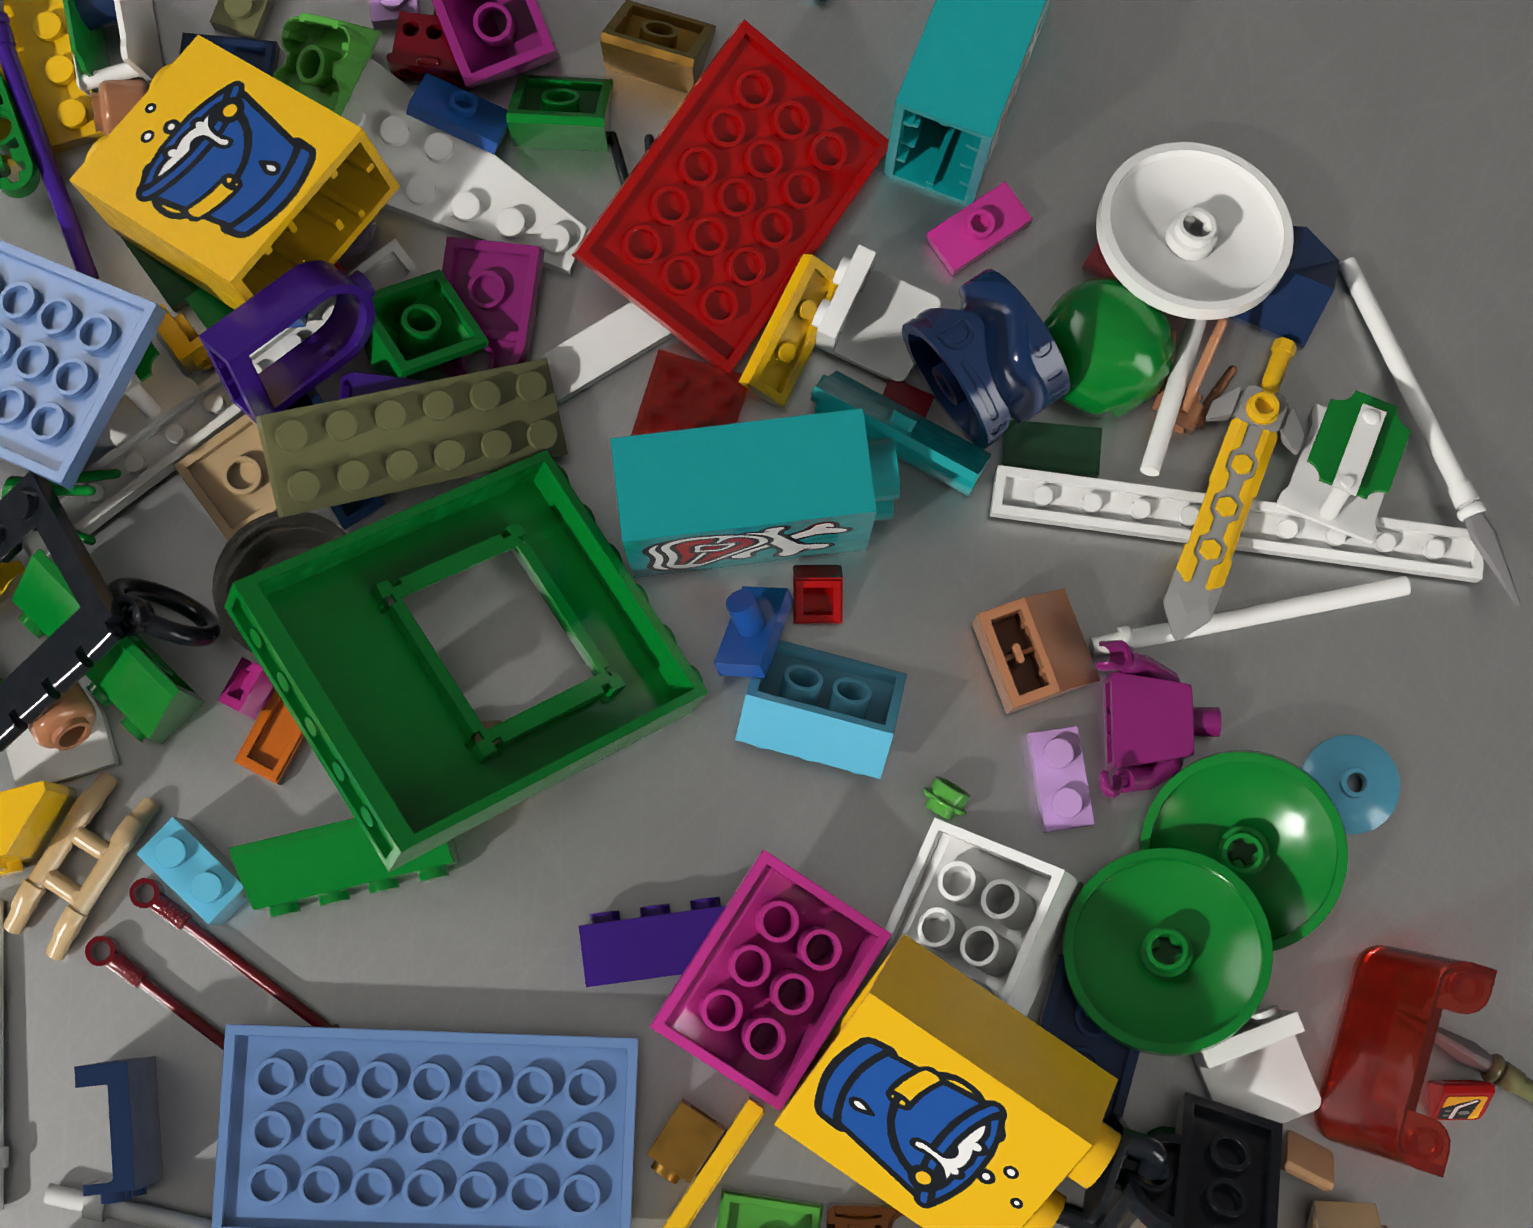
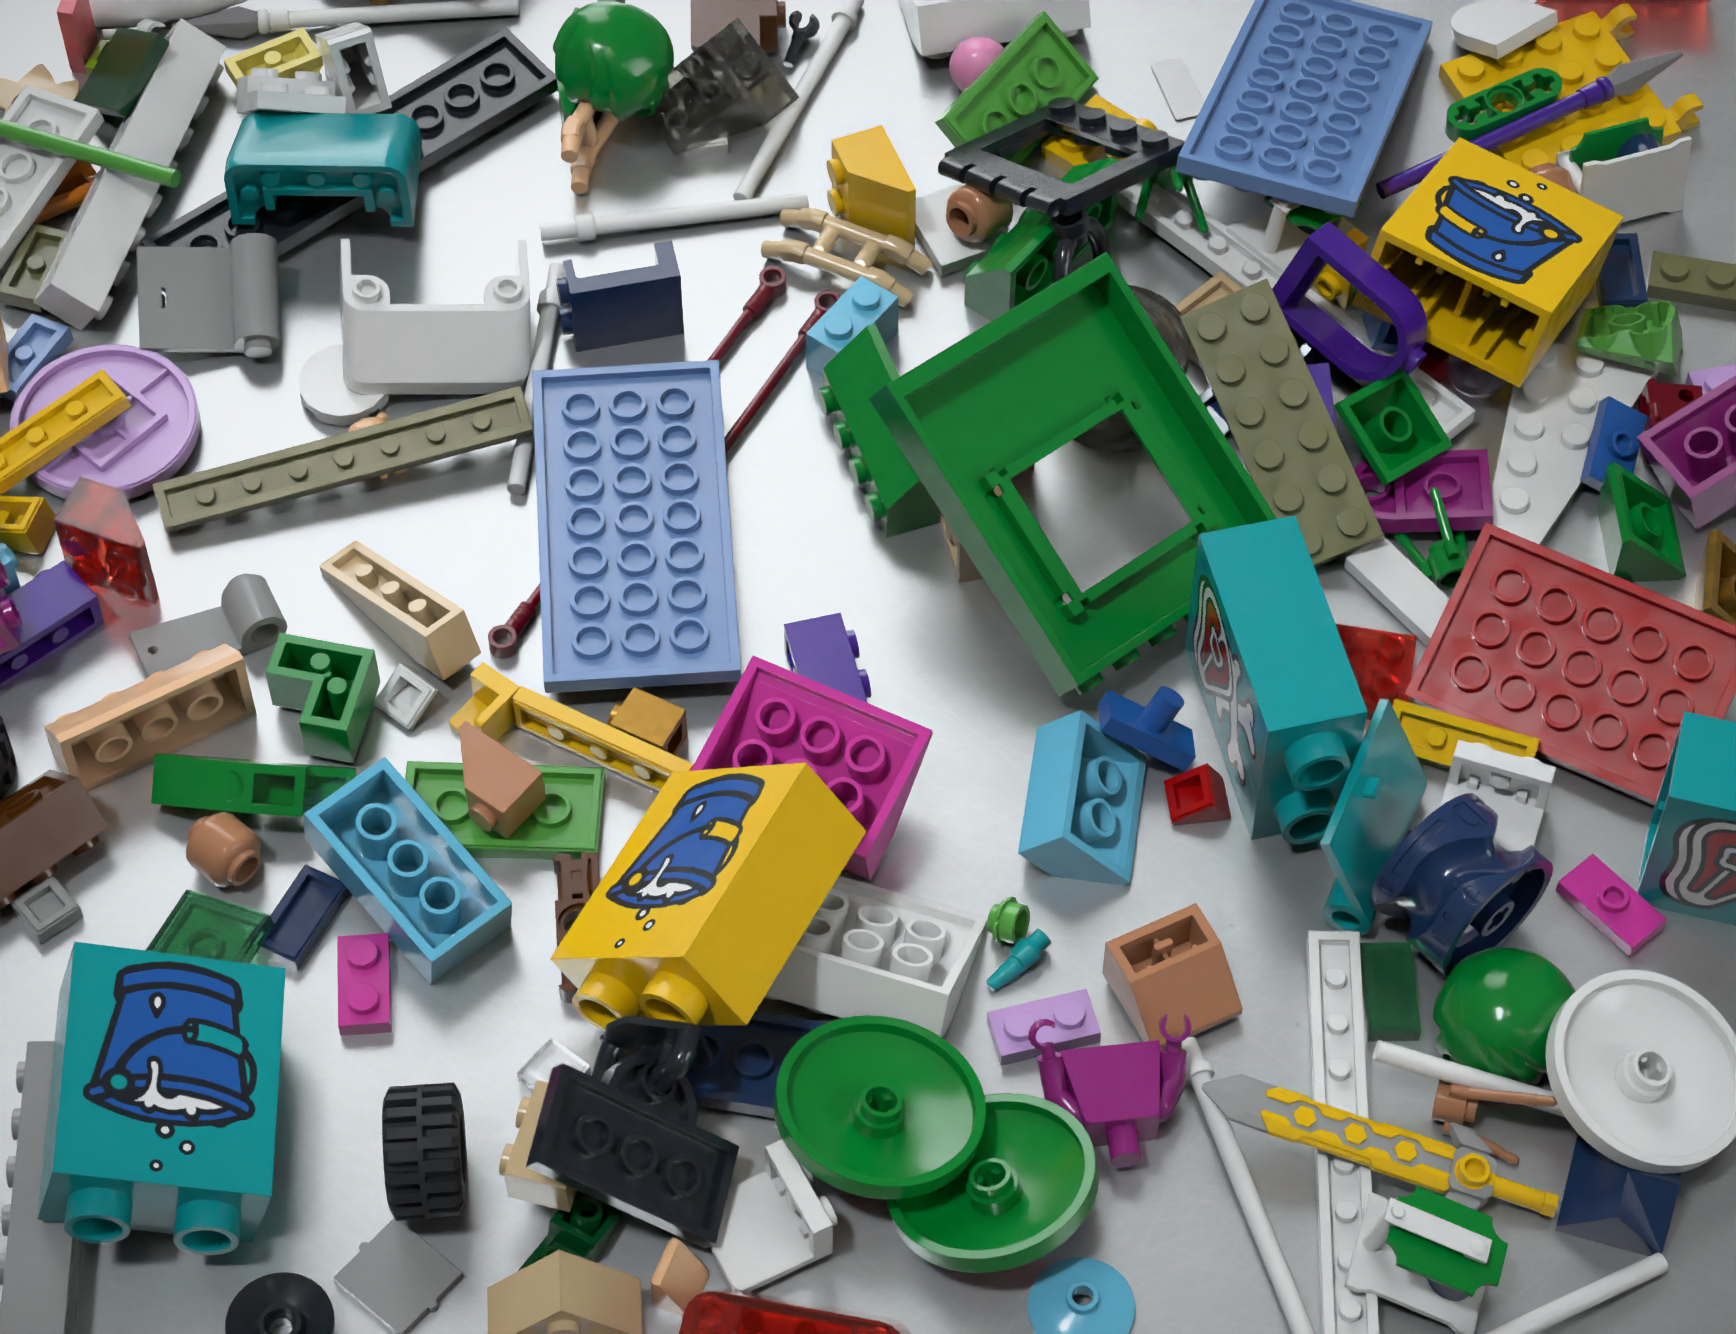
camera: 85 degrees right, 25 degrees down
none -> teal piece [986,928,1051,991]
none -> green plant [1391,487,1469,589]

